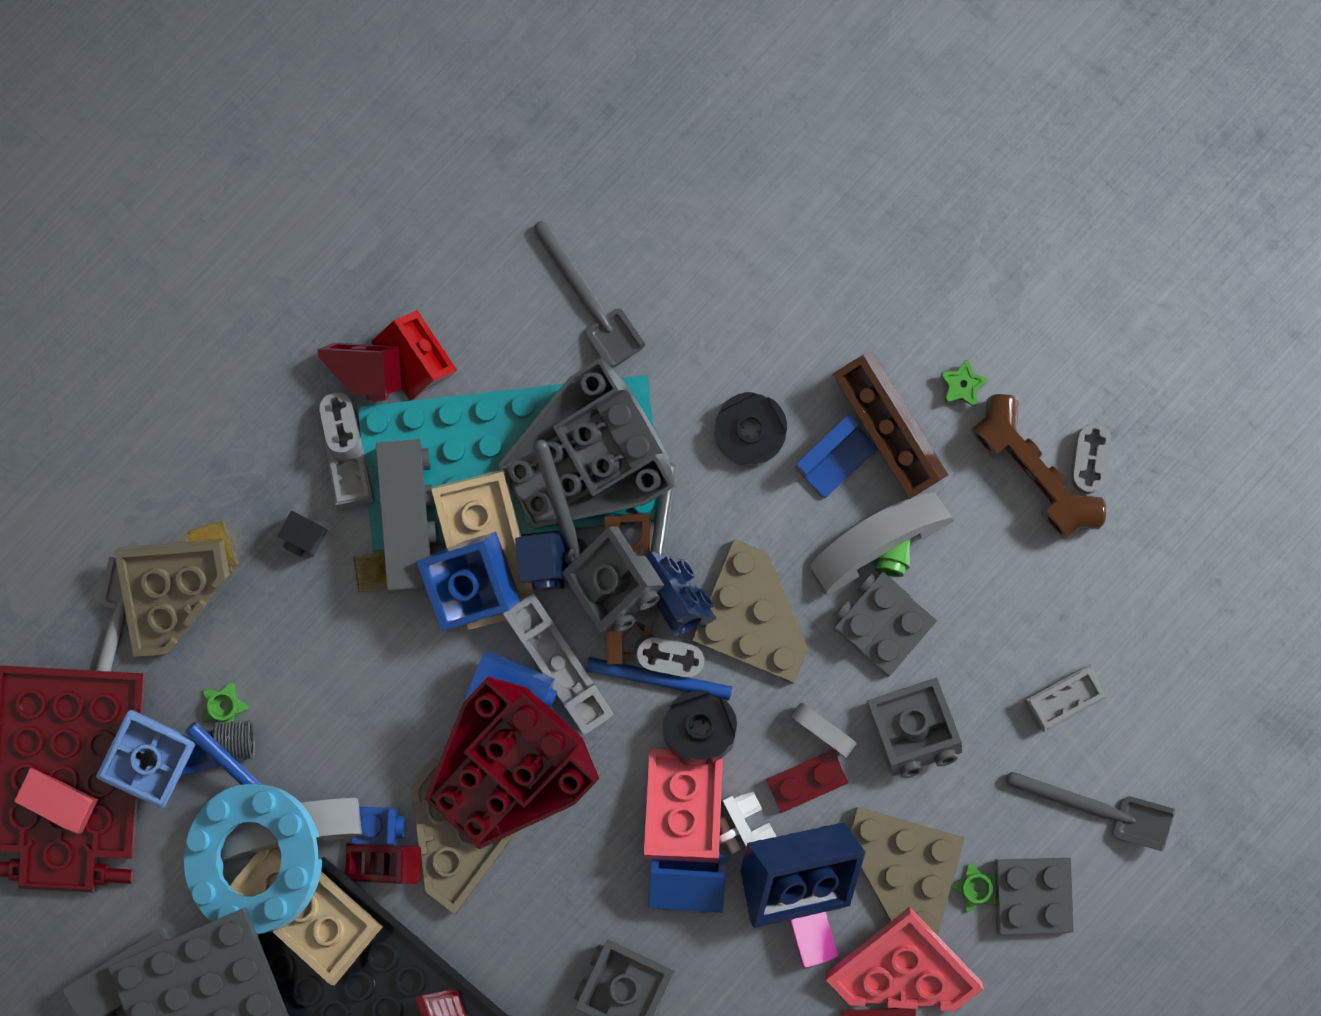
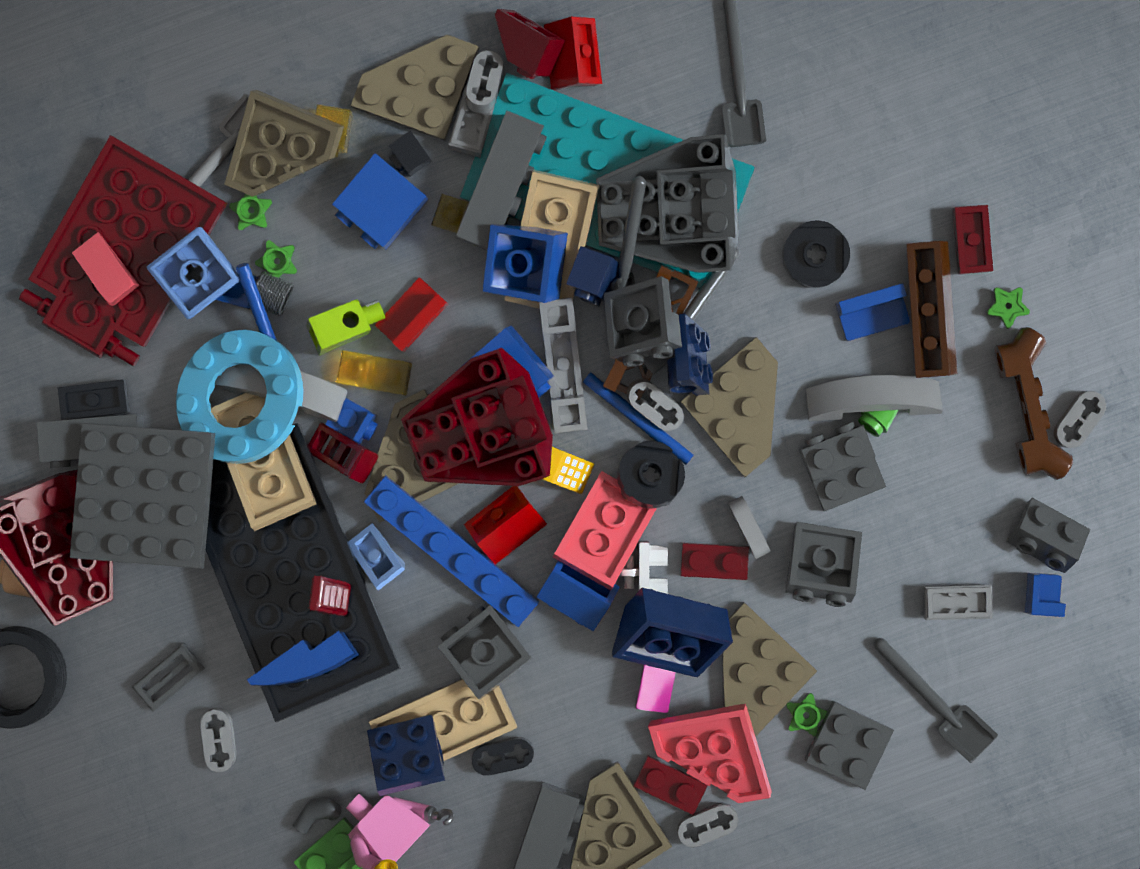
camera: 30 degrees right, 5 degrees up
none -> black plate [57,379,130,420]
none -> bright green plate [229,194,272,230]
none -> lime torso [306,299,385,356]
none -> blue brick [332,153,429,250]
none -> clear yellow slope [336,350,412,395]
none -> light blue slope [348,523,405,591]
none -> dark tan plate [351,35,479,141]
none -> blue plate [364,475,539,627]
none -> red panel [375,277,449,352]
none -> red panel [463,486,547,564]
none -> yellow slope [543,446,594,494]
none -> dark red plate [953,205,993,275]
none -> dark grey bracket [1007,497,1091,573]
none -> blue panel [1025,573,1066,617]

